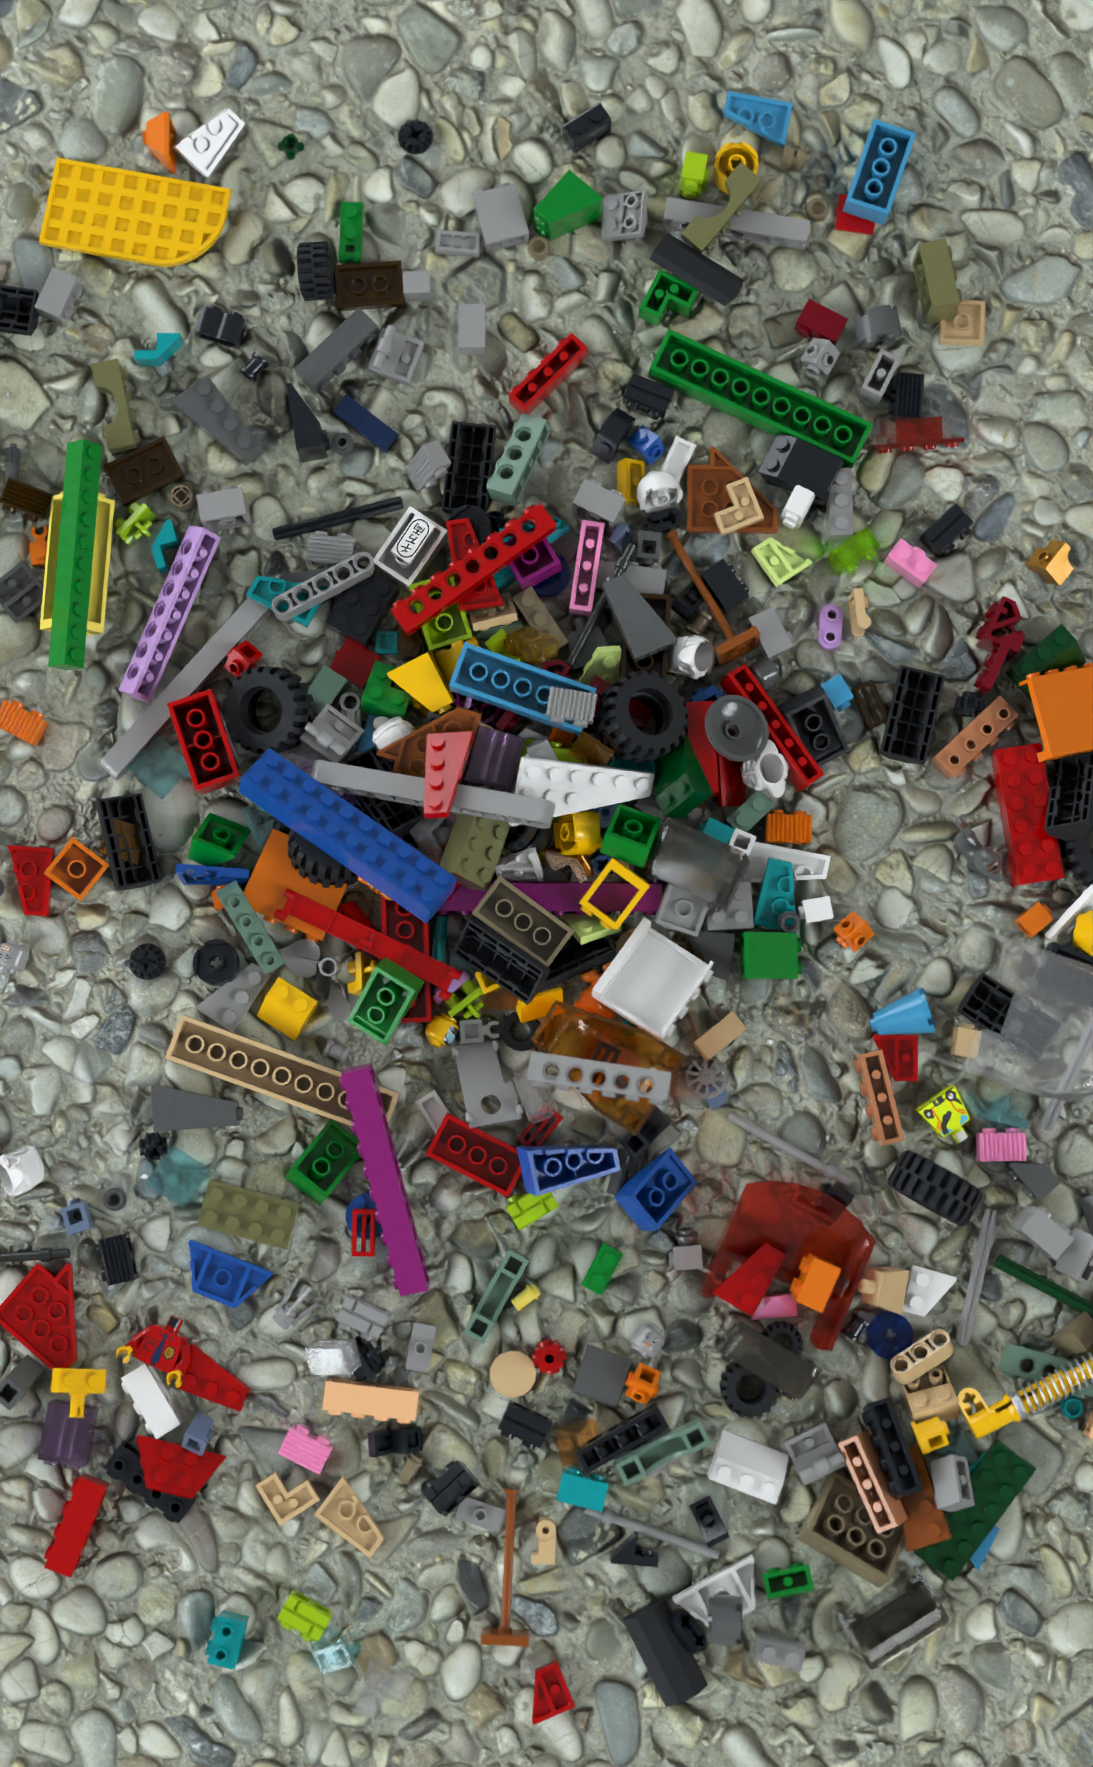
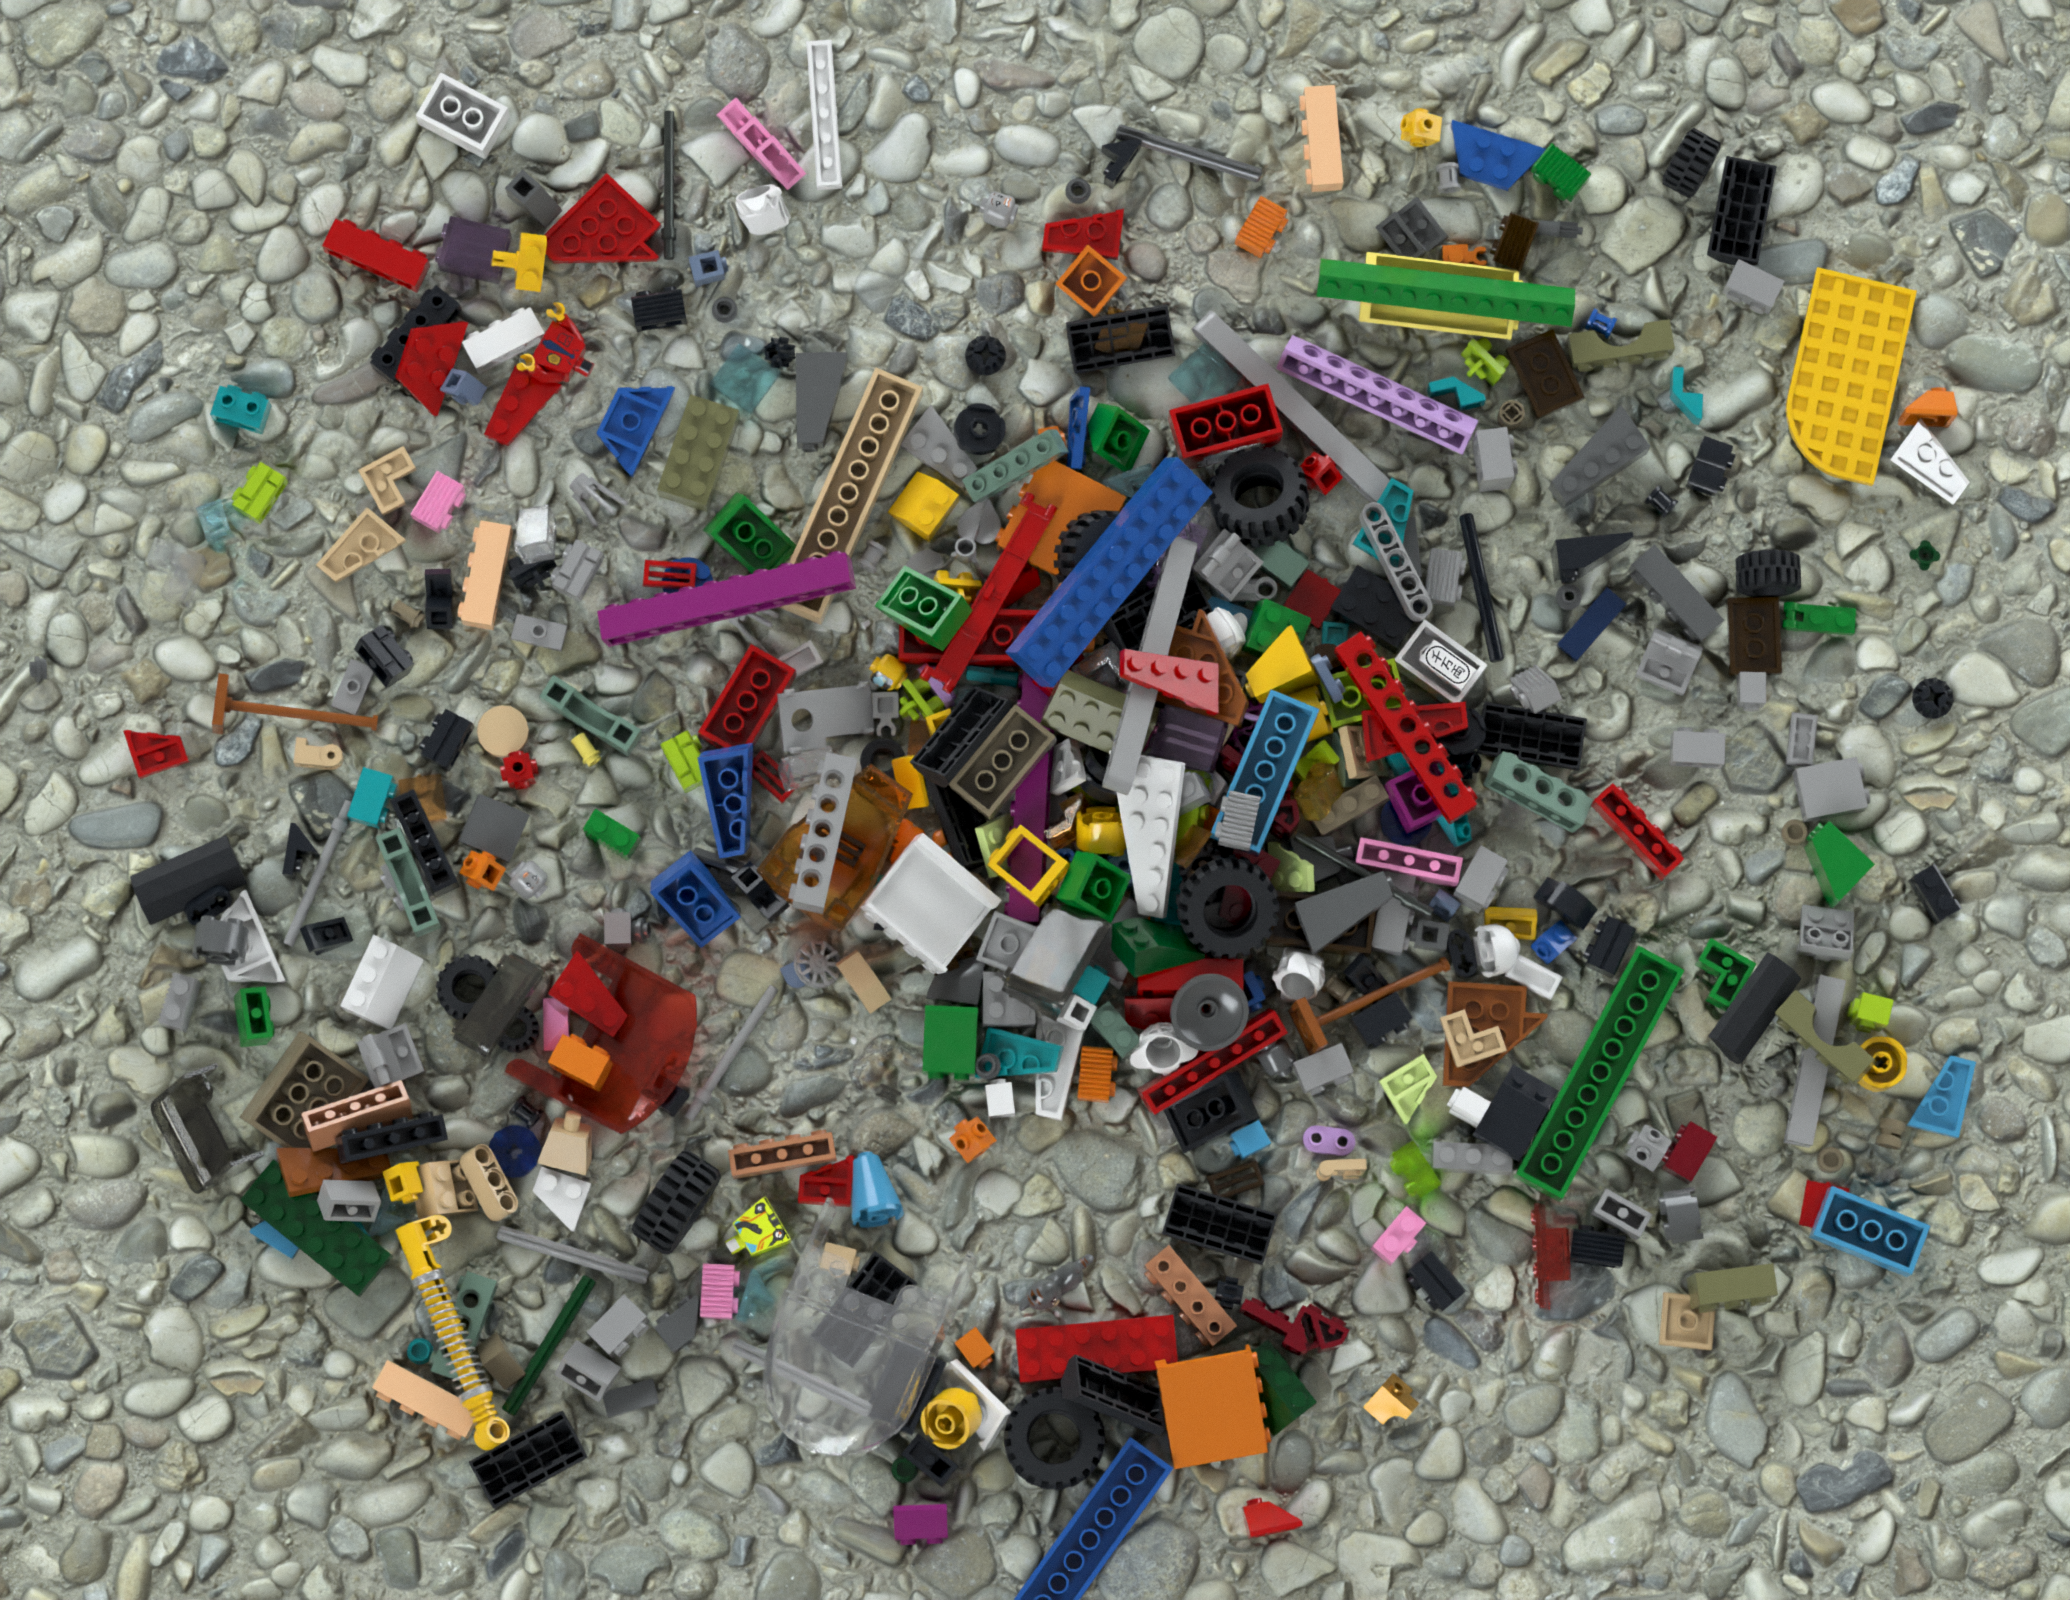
camera: 90 degrees right, 5 degrees down
none -> sand blue plate [1309,653,1346,703]
none -> blue bush [1585,308,1617,339]

